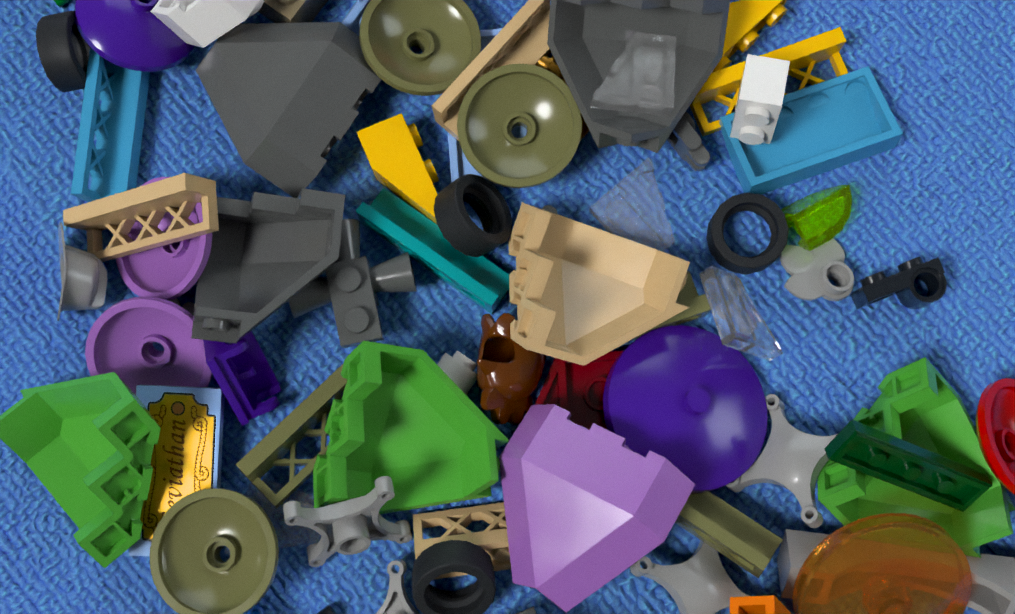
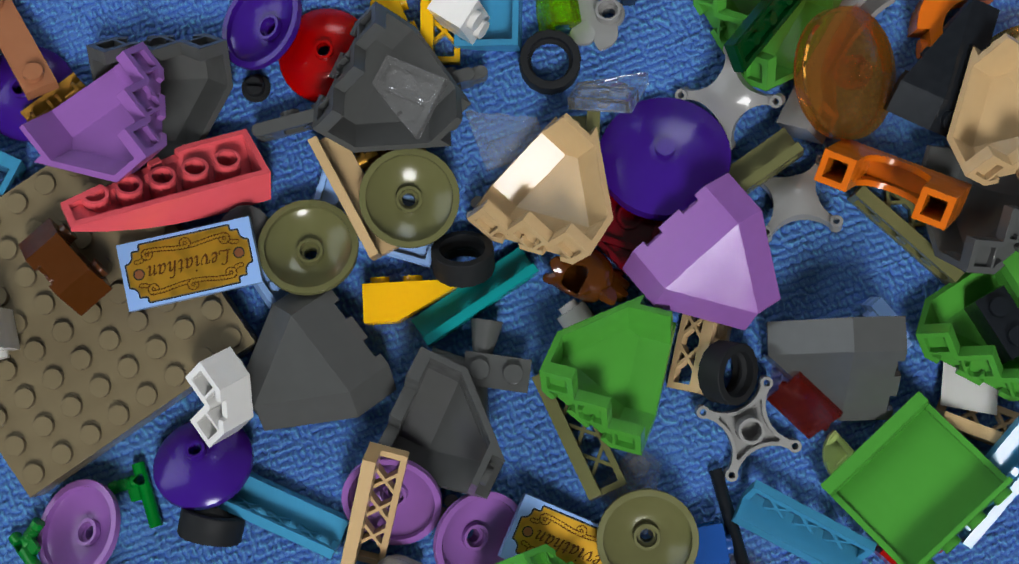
camera: 70 degrees left, 5 degrees up
dark purple hinge [203,331,282,426] -> none
light grey piece [283,476,412,567] -> none

